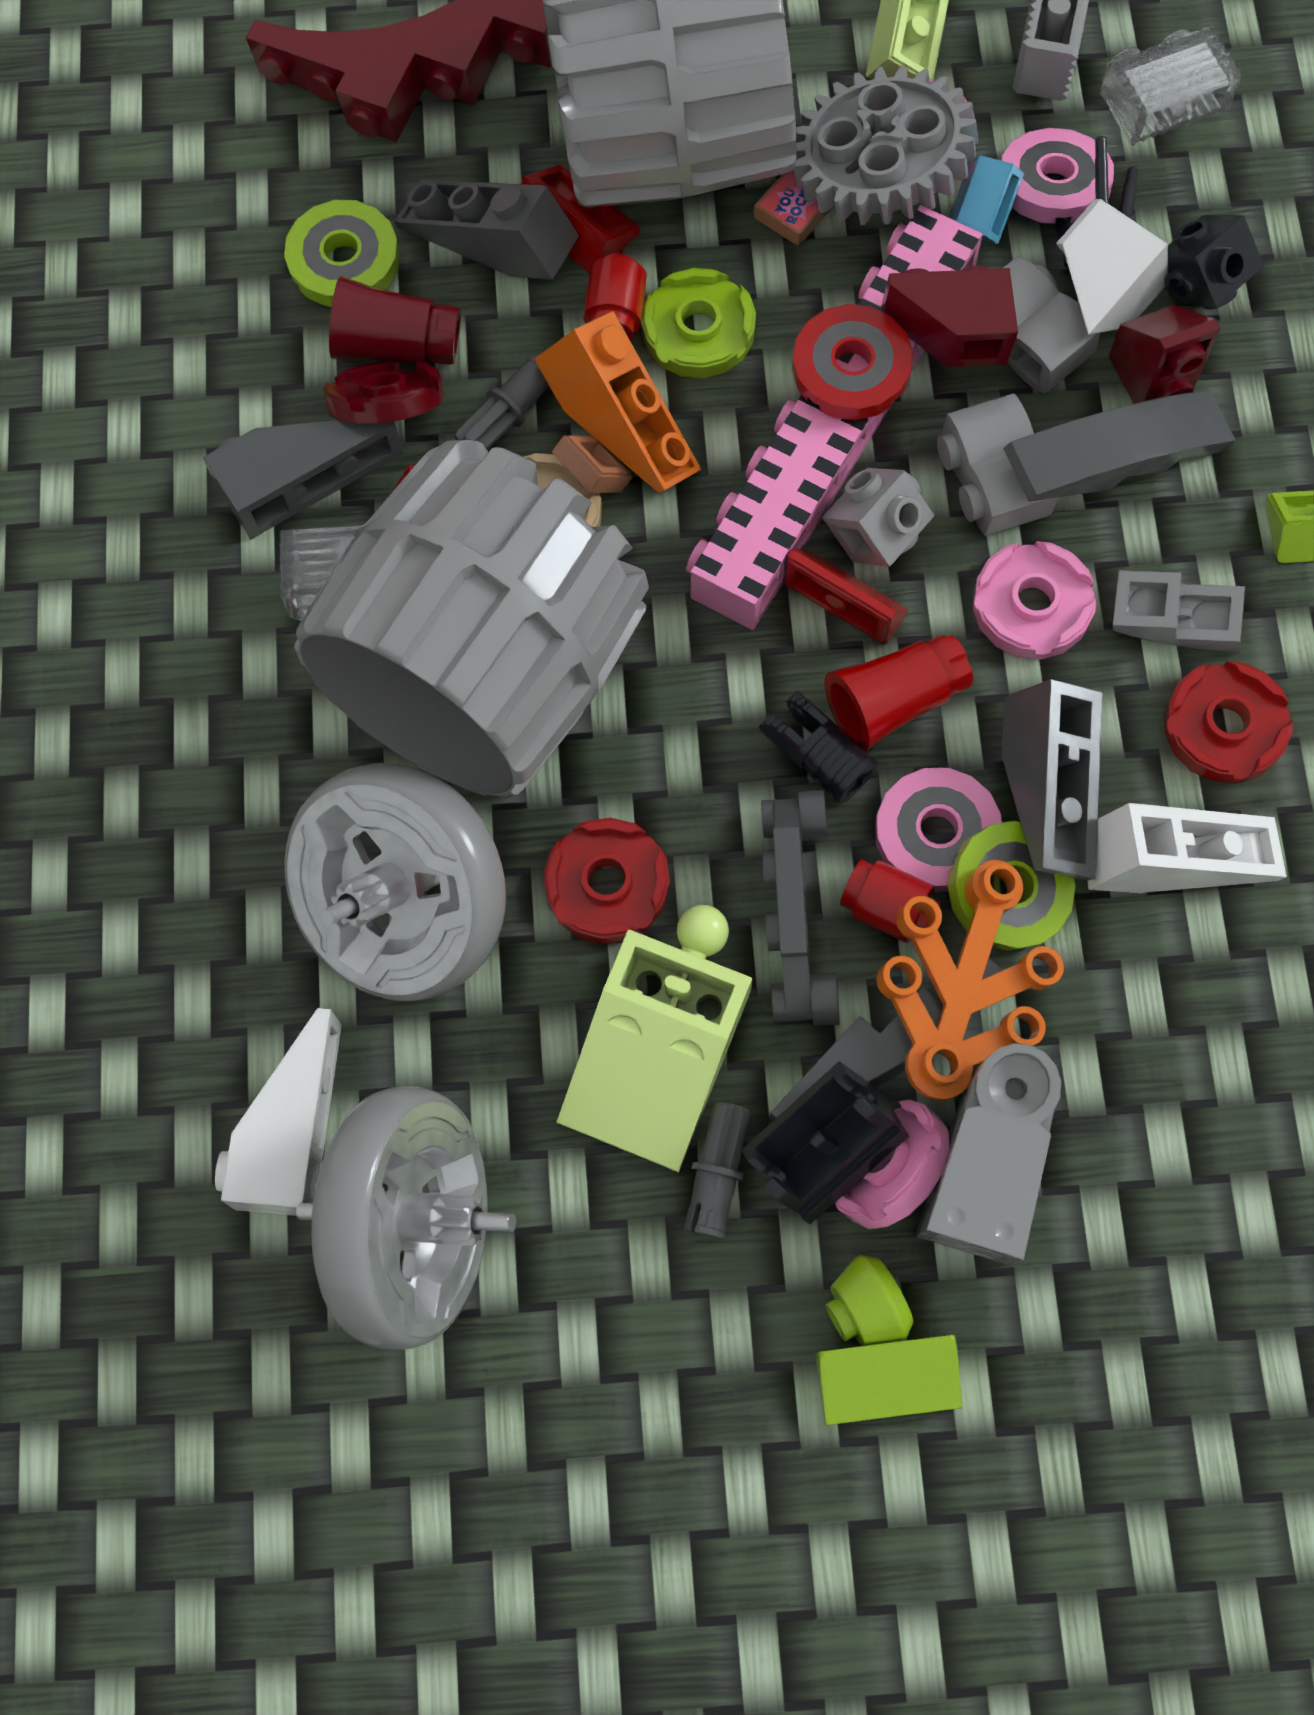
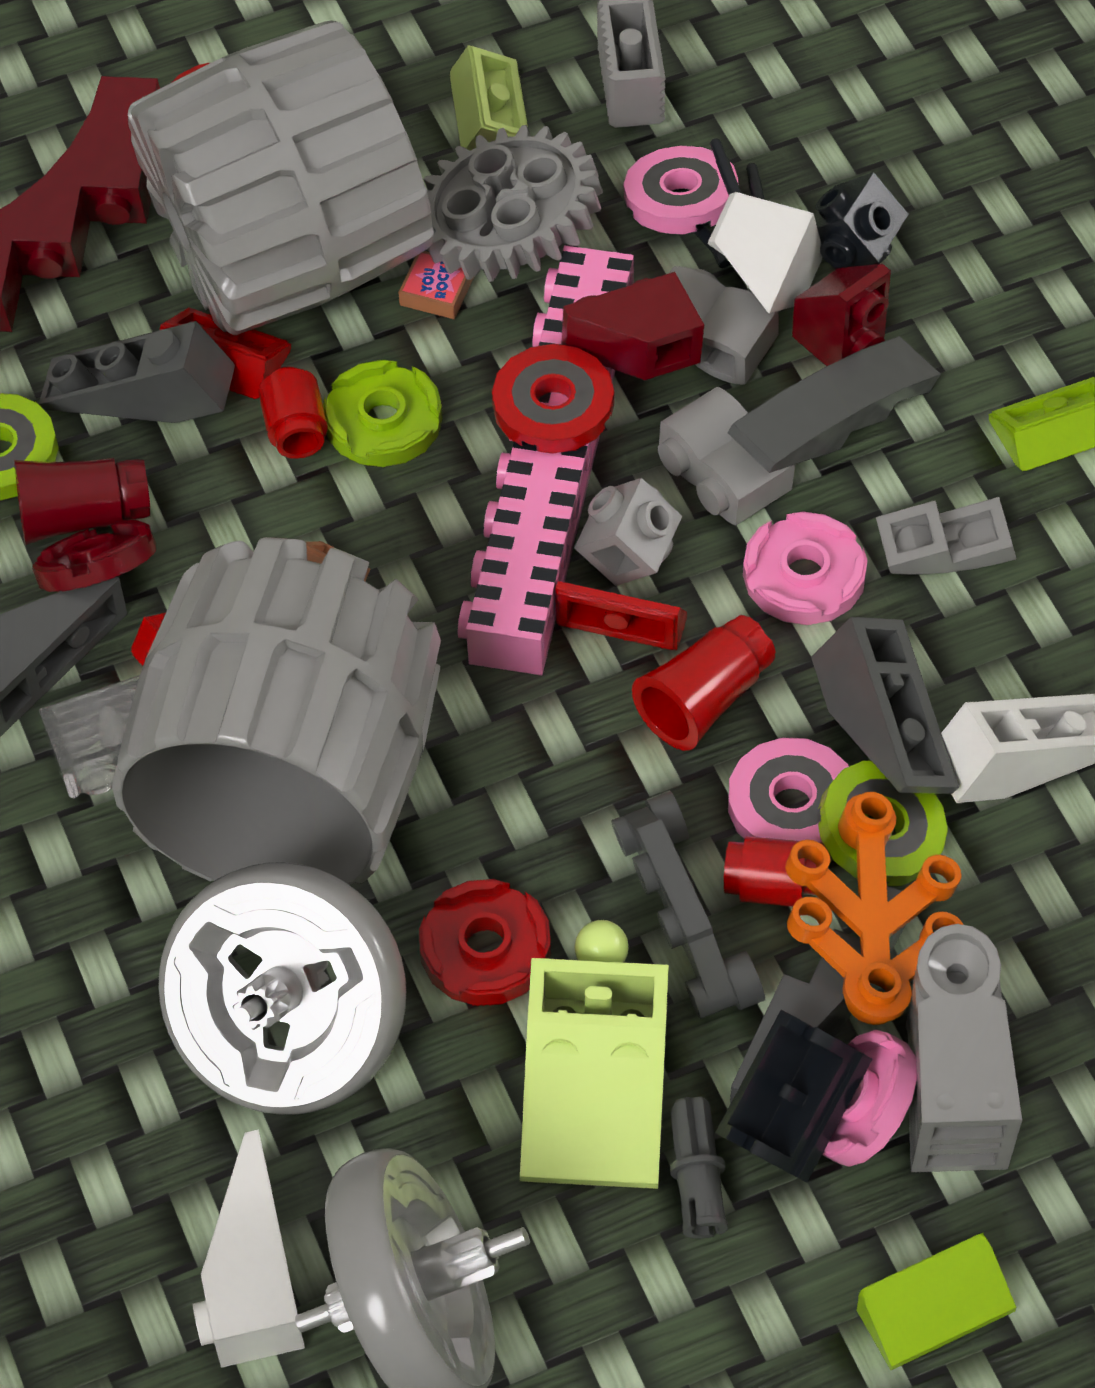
camera: 20 degrees left, 15 degrees down
dark grey axle [455,356,551,451] -> none
orange slope [534,311,701,494] -> none
black hinge [758,690,878,804] -> none
lime cone [825,1255,913,1346] -> none
medium azure piece [949,155,1024,244] -> none
clear brick [1100,26,1241,146] -> none
red tile [1164,661,1293,783] -> none

